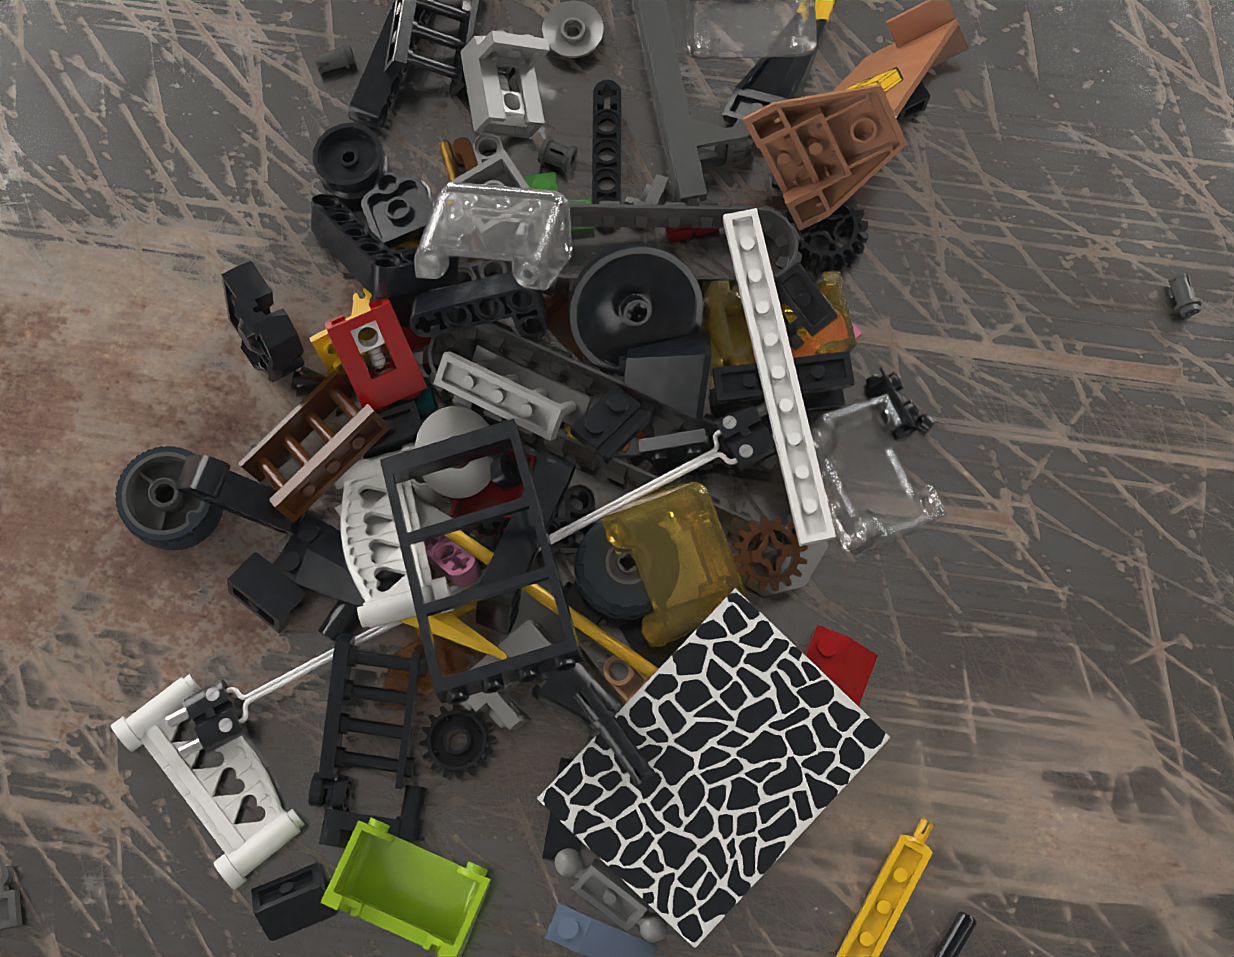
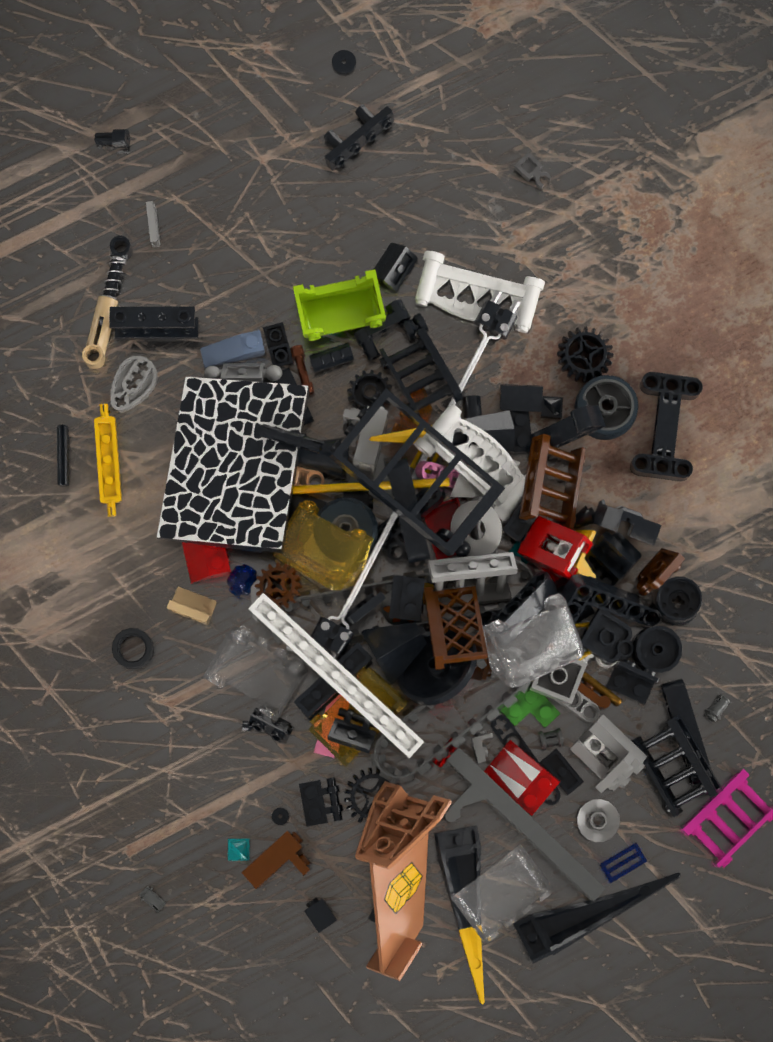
camera: 140 degrees right, 5 degrees up
none -> black tyre [112,628,154,669]
none -> tan panel [167,587,217,625]
none -> clear blue head [227,564,257,597]
none -> teal tile [228,839,250,861]
none -> reddish brown brick [241,831,311,889]
none -> black slope [263,322,294,367]
none -> black piece [272,808,289,825]
none -> copper bar [290,345,315,395]
none -> black plate [299,777,343,827]
none -> black brick [304,897,337,933]
none -> black axle [309,343,354,373]
none -> reddish brown fence [424,586,488,669]
none -> red slope [484,740,560,816]
none -> black plate [540,748,584,796]
none -> black tile [541,396,563,419]
none -> black gear [557,326,614,383]
none -> black piece [585,531,642,587]
none -> black bracket [605,659,659,705]
none -> black beam [630,372,703,482]
none -> reddish brown plate [636,548,685,596]
none -> black wheel [655,576,702,626]

